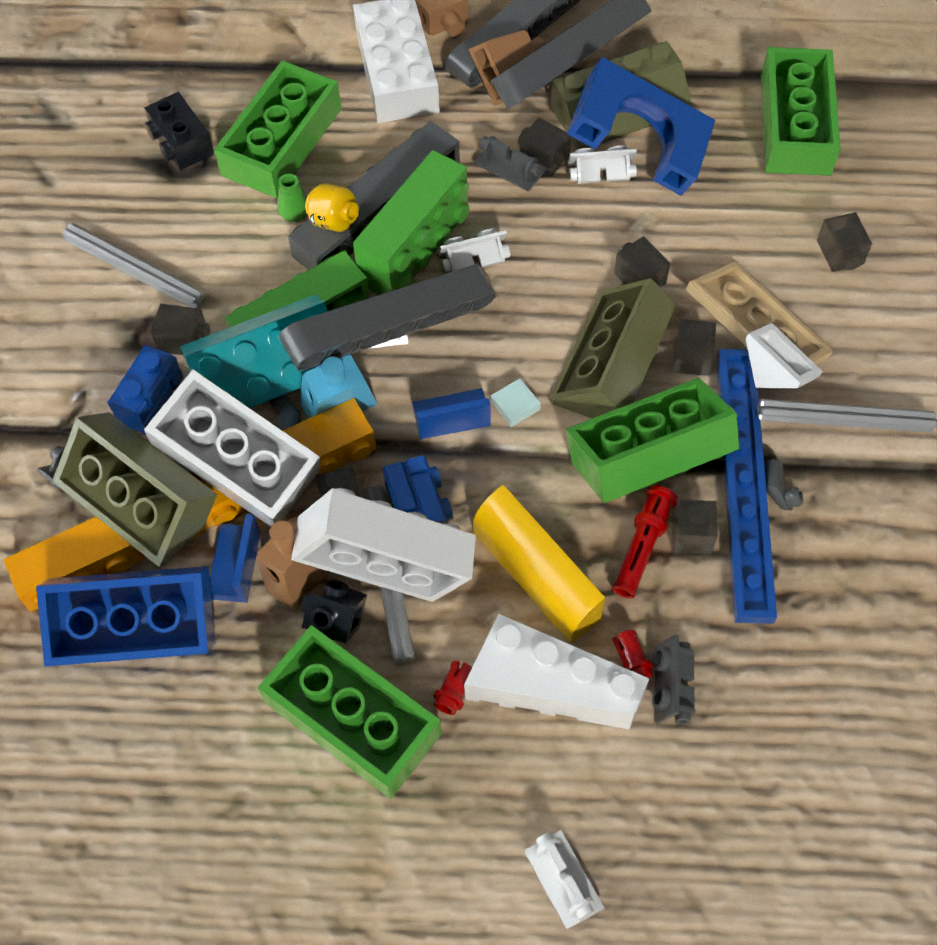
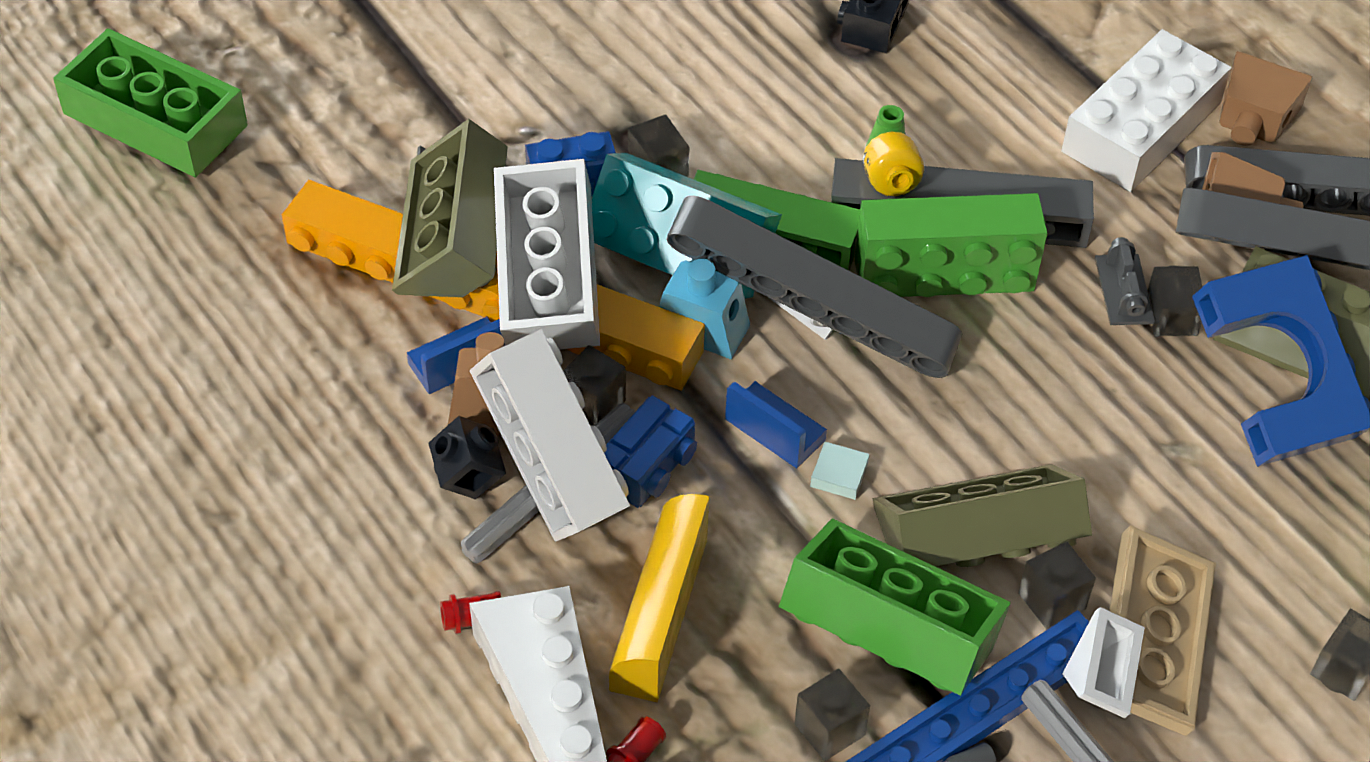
camera: 50 degrees right, 10 degrees down
blue brick [36,566,216,667] -> none
light grey axle [62,223,205,309] -> none
bright green brick [214,61,342,198] -> none
bright green brick [258,625,442,799] -> none
dark grey arm [270,394,301,431] -> none
white hinge [438,228,510,273] -> none
white hinge [567,146,637,184] -> none
red pin [612,485,679,599] -> none
clear smoke brick [614,236,670,287] -> none

